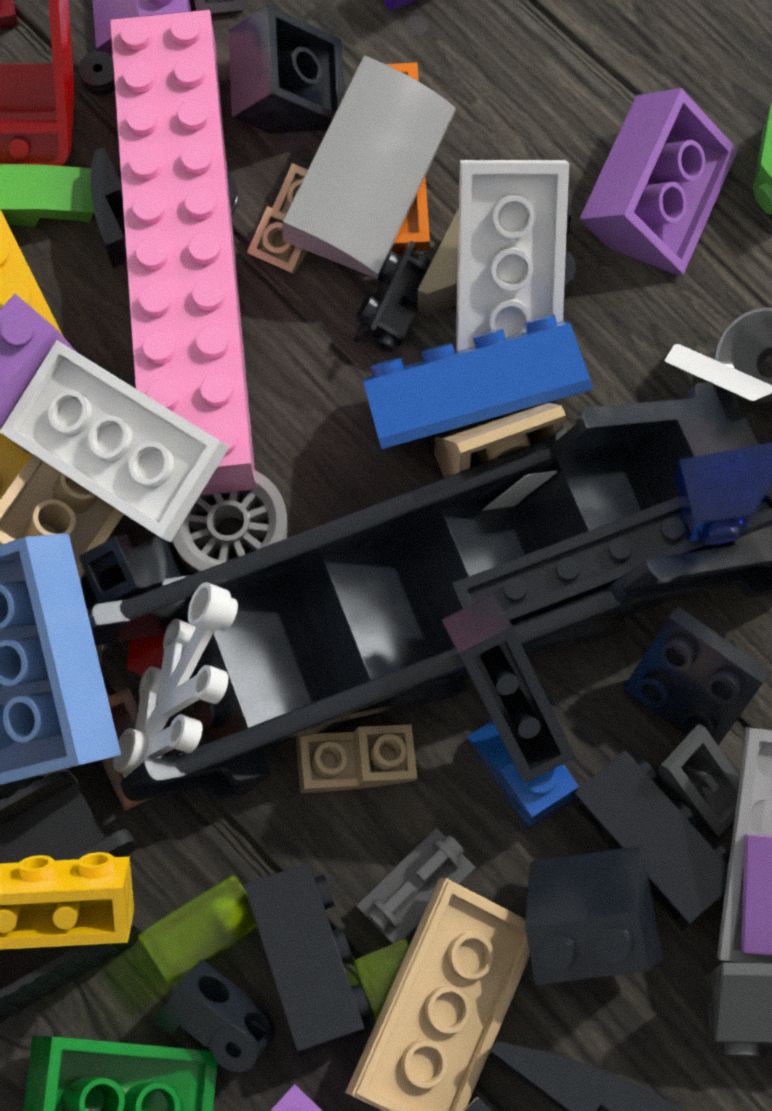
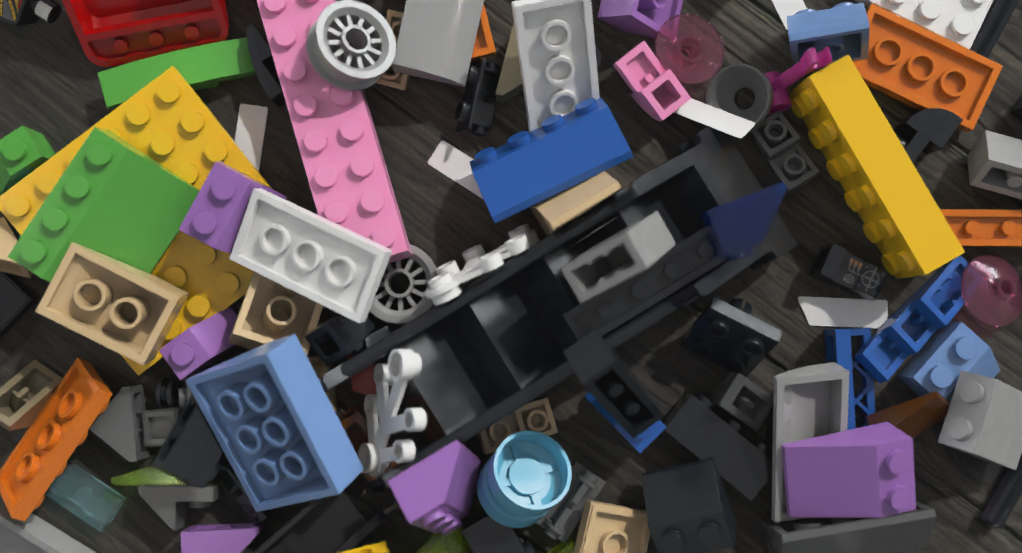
camera: 15 degrees left, 15 degrees up
none -> white sticker [235,104,268,171]
none -> light grey wheel [306,0,396,91]
none -> medium lavender slope [388,440,483,535]
none -> white plant [424,224,539,305]
none -> white sticker [428,140,484,199]
none -> medium azure wheel [477,431,572,528]
none -> light grey brick [561,211,676,303]
none -> bright pink brick [612,41,691,121]
none -> clear pink dish [655,14,725,84]

